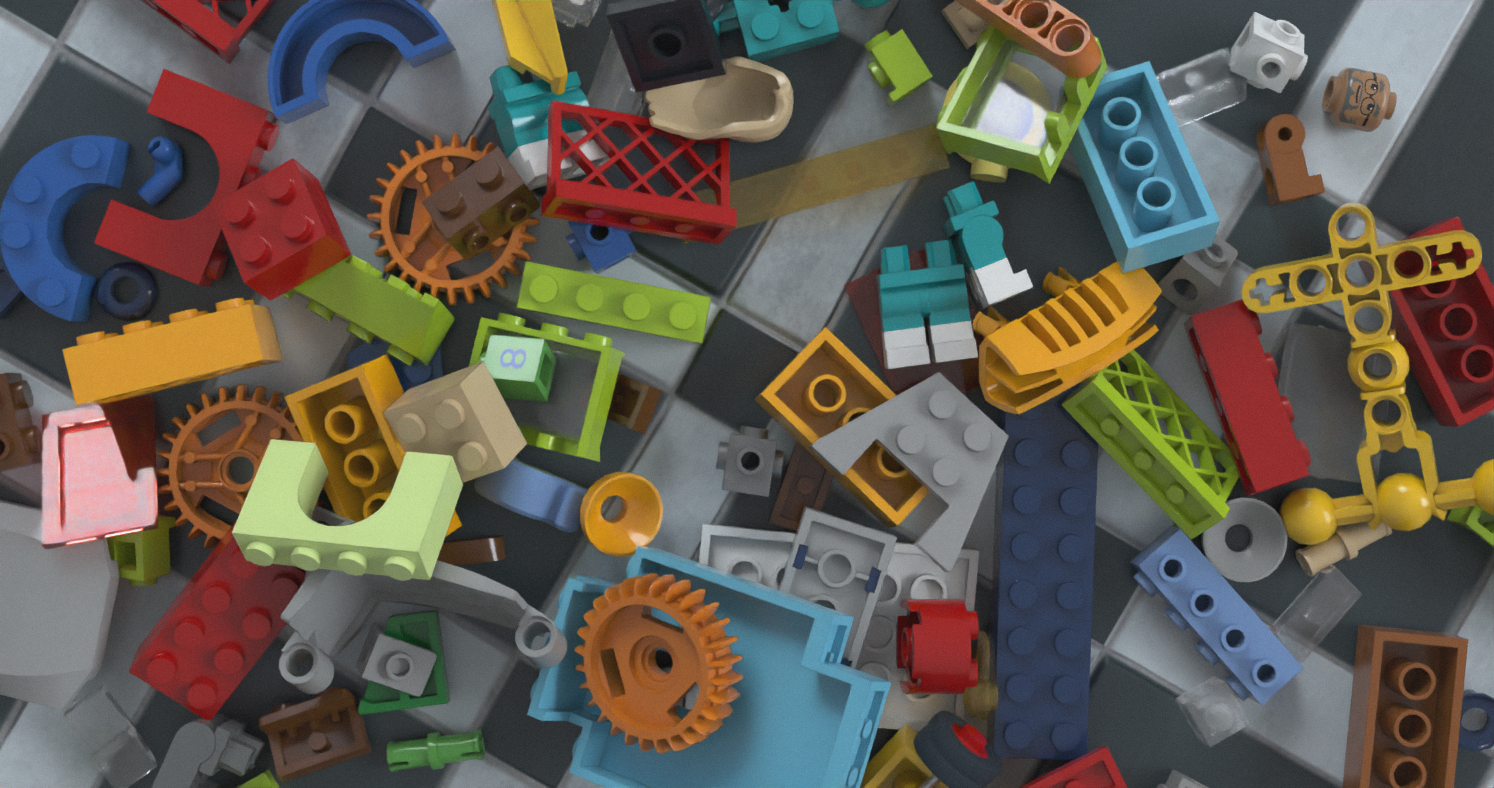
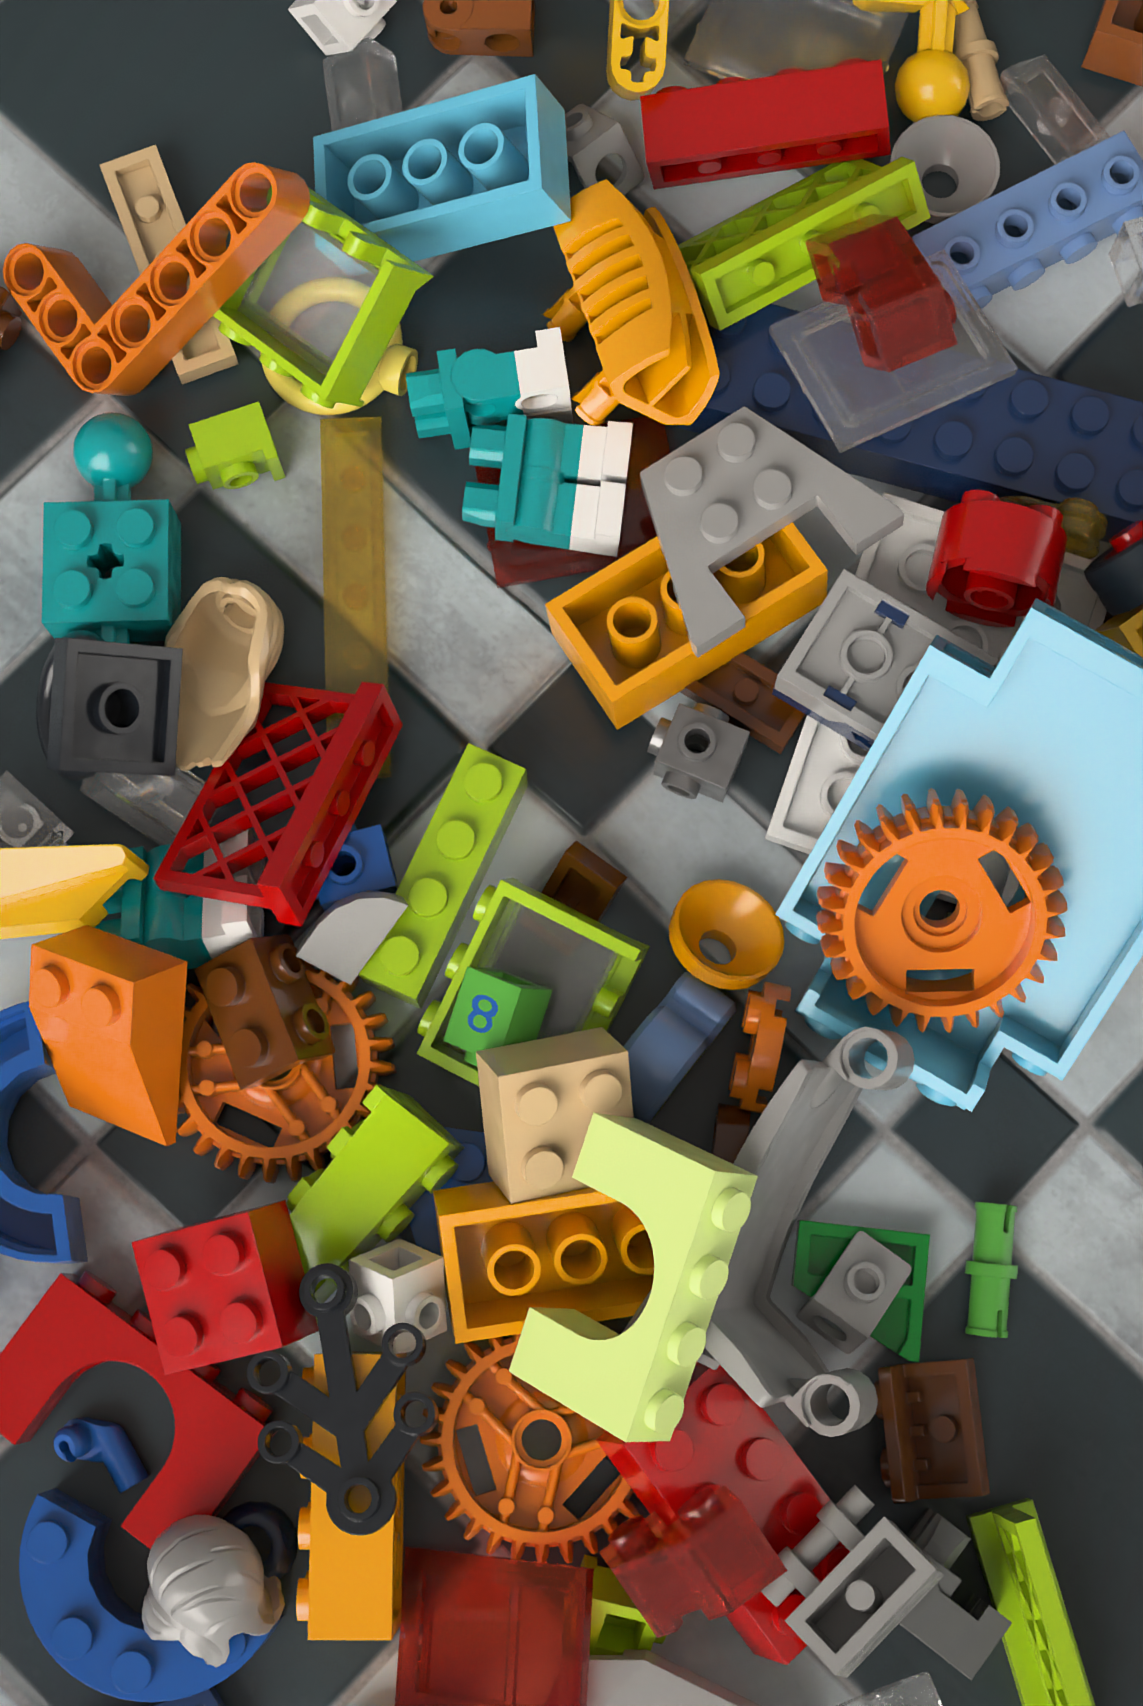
camera: 75 degrees left, 10 degrees down
none -> orange slope [29,925,187,1146]
none -> light grey hair [142,1515,285,1668]
none -> black plant [247,1263,439,1536]
none -> light grey brick [296,890,408,985]
none -> white brick [349,1239,447,1354]
none -> clear red brick [599,1485,788,1638]
none -> orange plate [728,981,791,1114]
none -> light grey brick [757,1485,944,1678]
none -> clear piece [769,249,1018,453]
none -> clear red brick [805,214,958,372]

